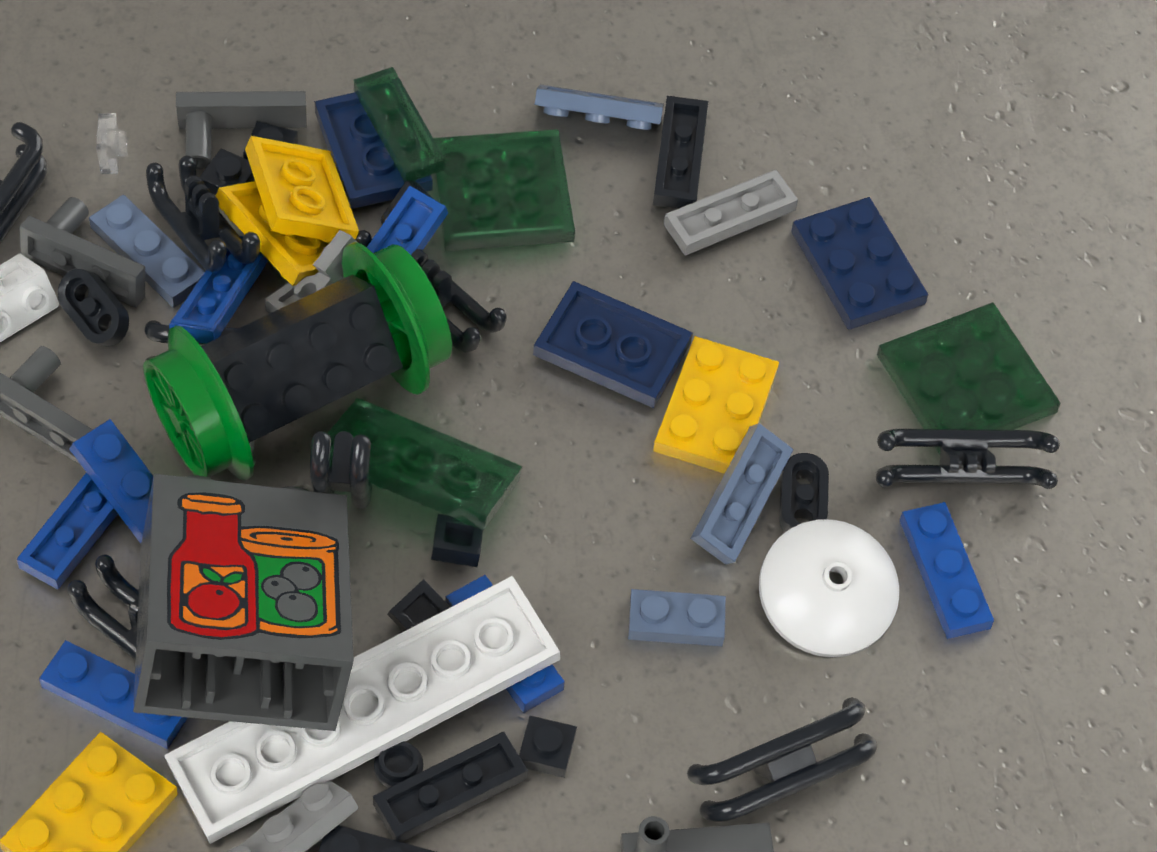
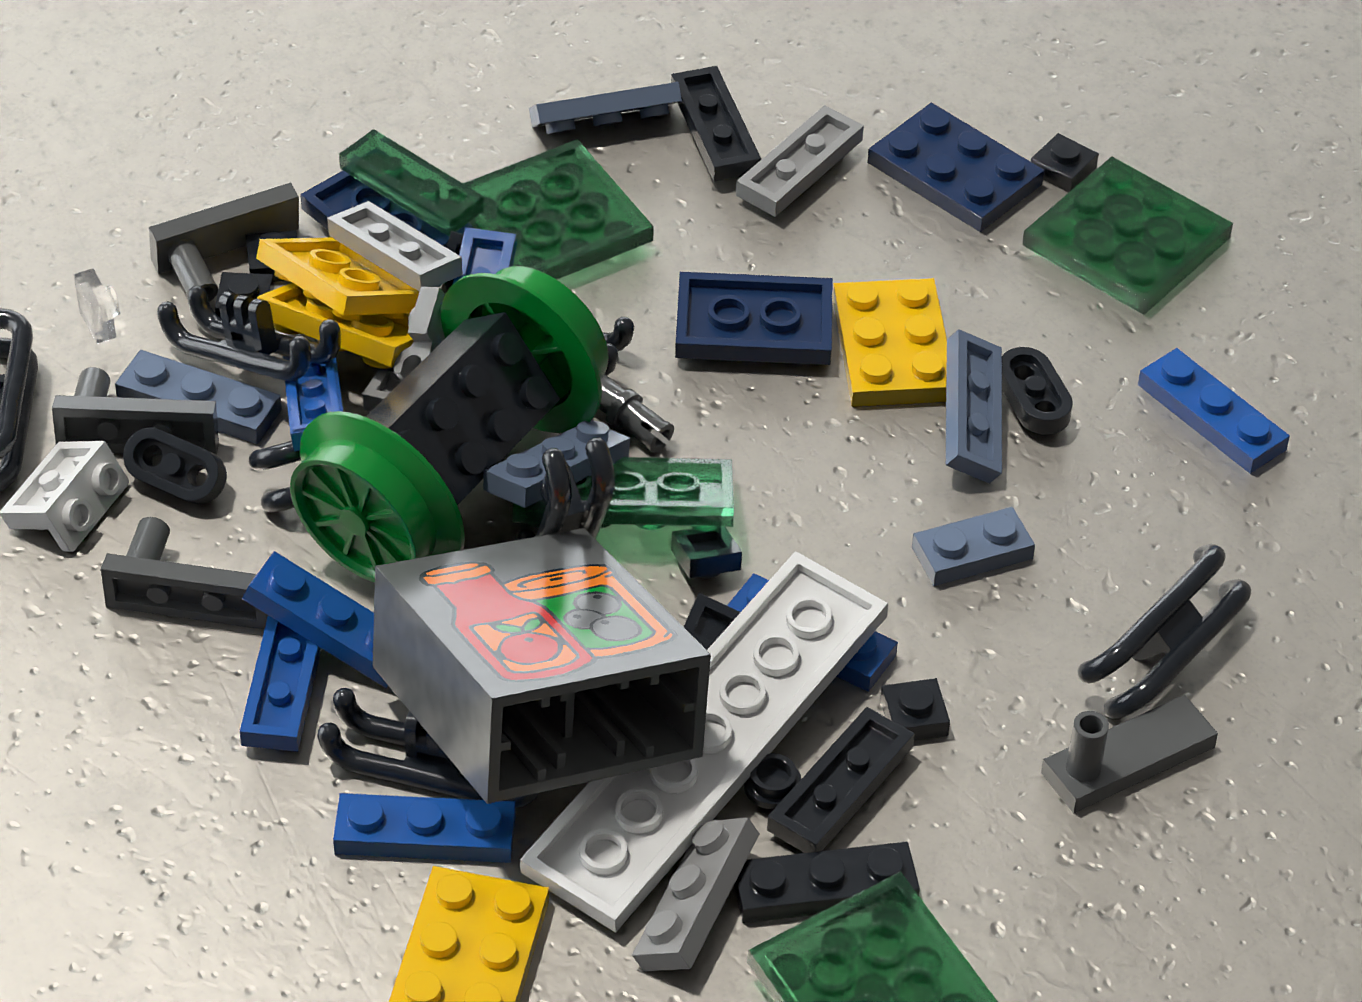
camera: 20 degrees left, 10 degrees down
white dish [759,519,899,657] -> none
black piece [876,429,1060,489] -> none
none -> light grey plate [327,201,463,292]
none -> sand blue plate [483,421,630,508]
none -> dark grey pin [599,374,674,453]
none -> black plate [1031,133,1099,193]

